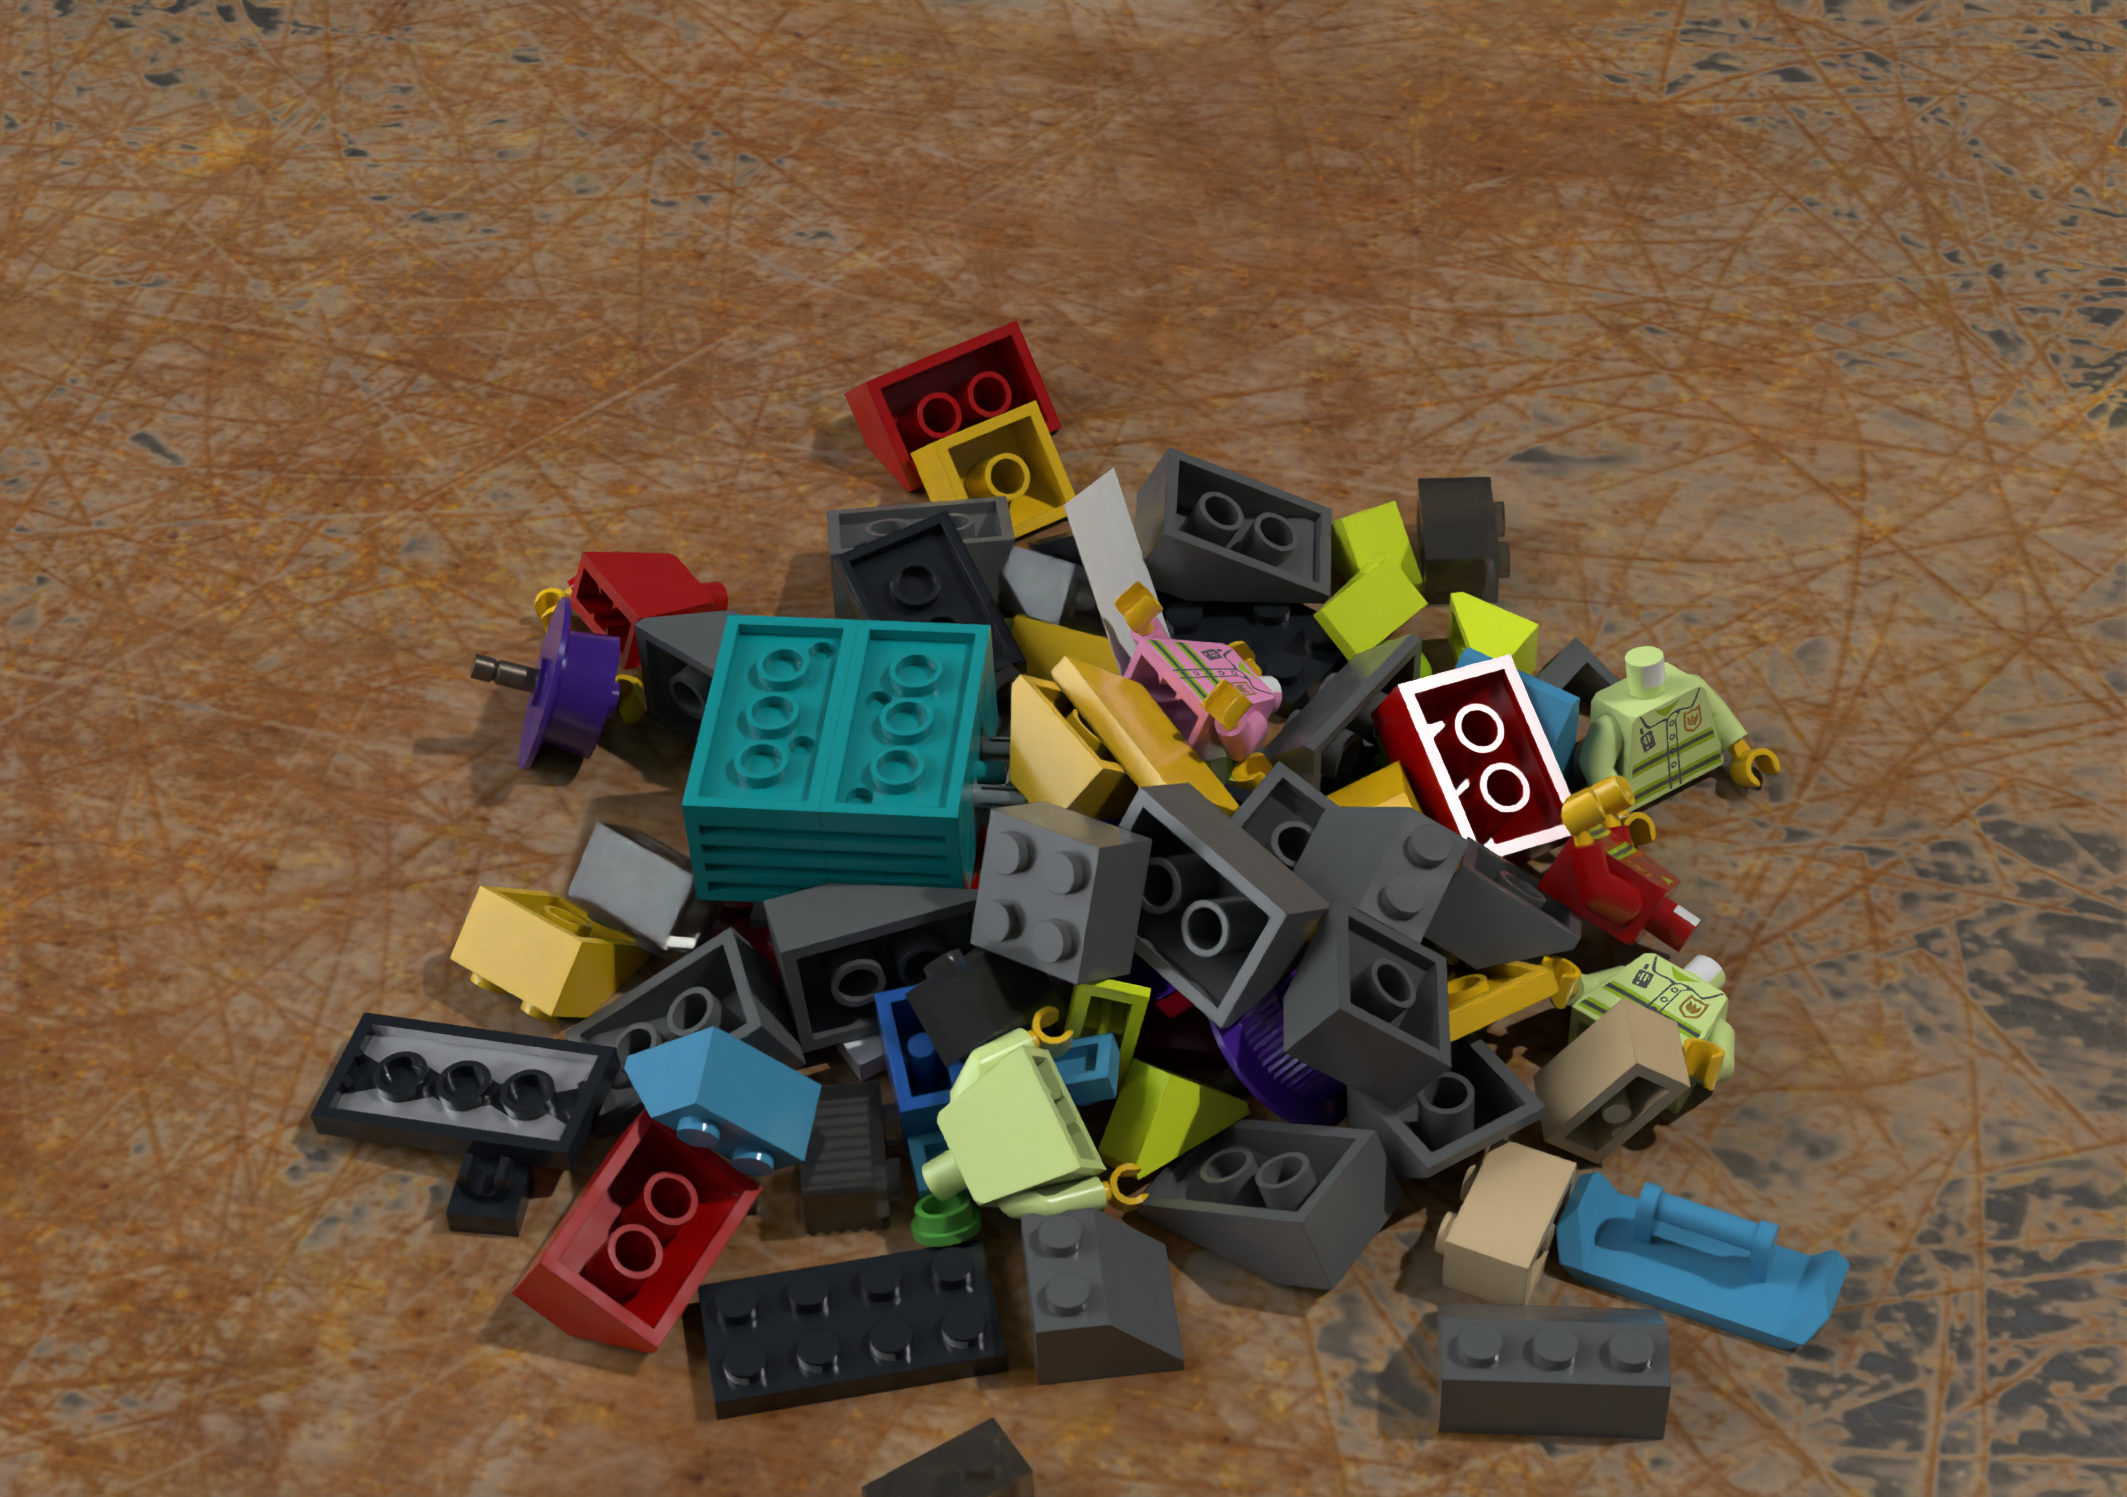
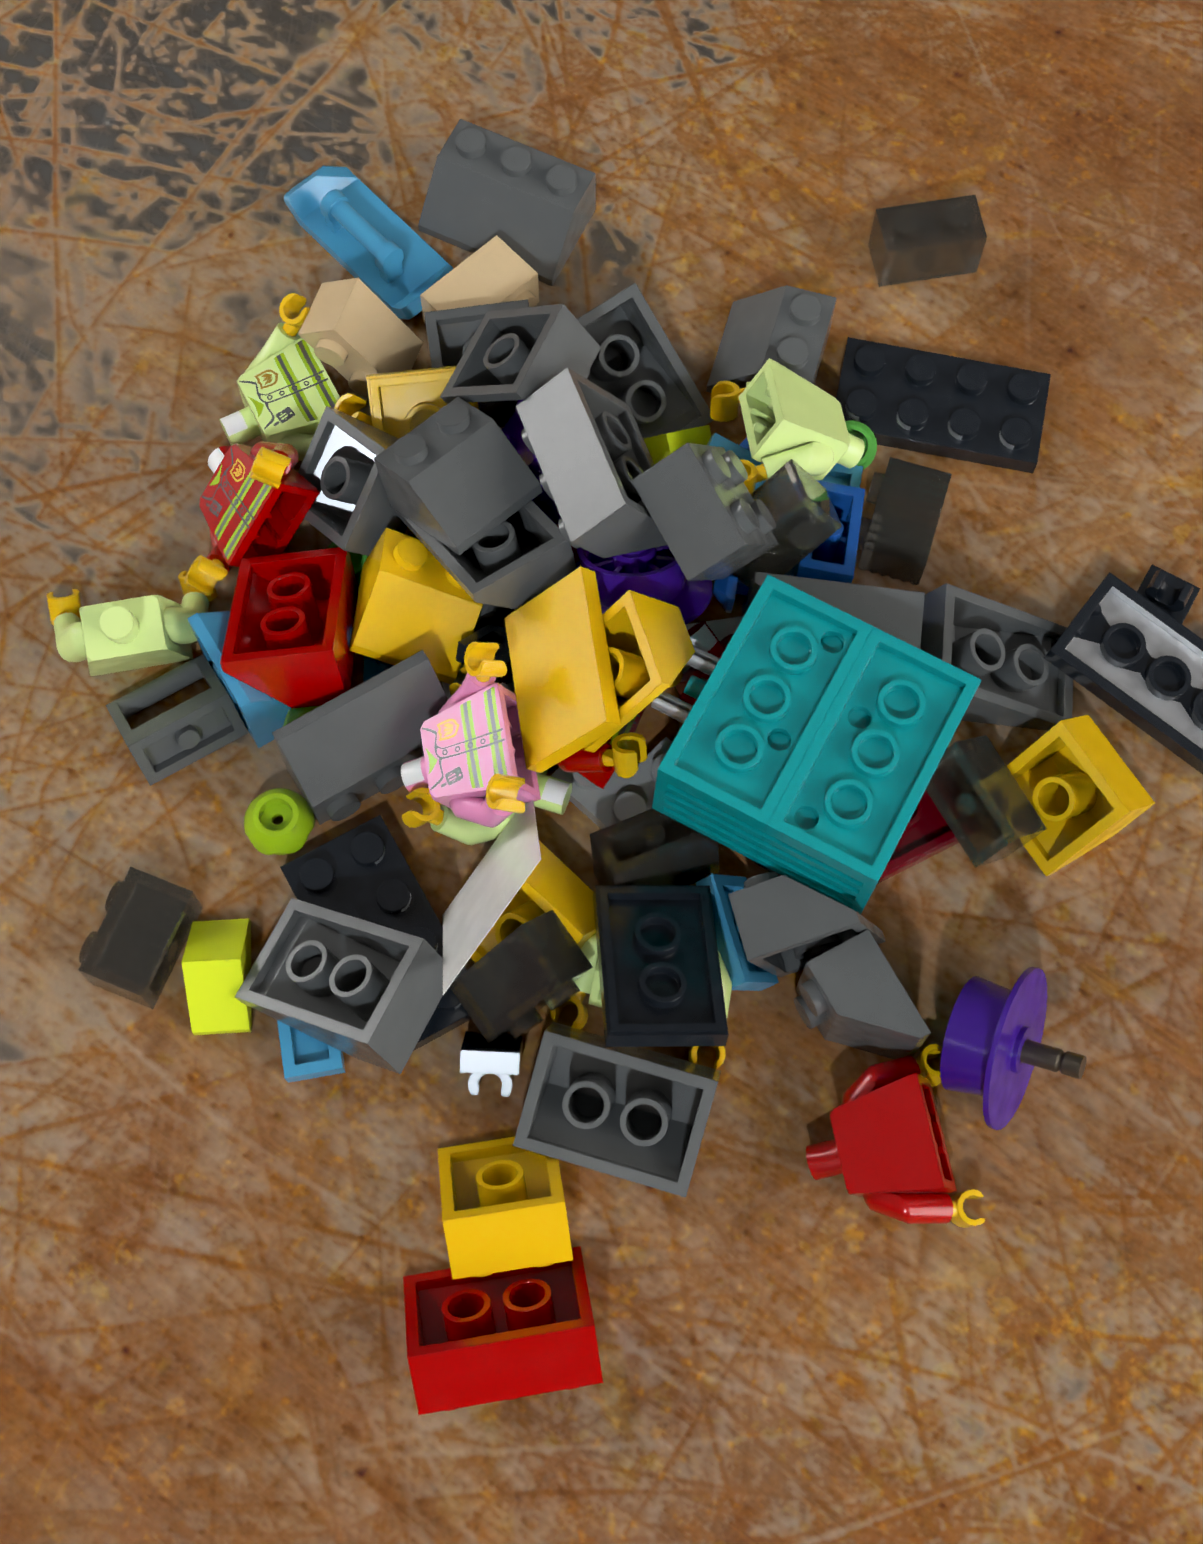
camera: 160 degrees left, 25 degrees up
red slope [511,1108,763,1354] -> none
dark azure slope [624,1026,822,1176] -> none
neon yellow slope [1313,555,1428,661] -> none
neon yellow slope [1448,592,1539,675] -> none

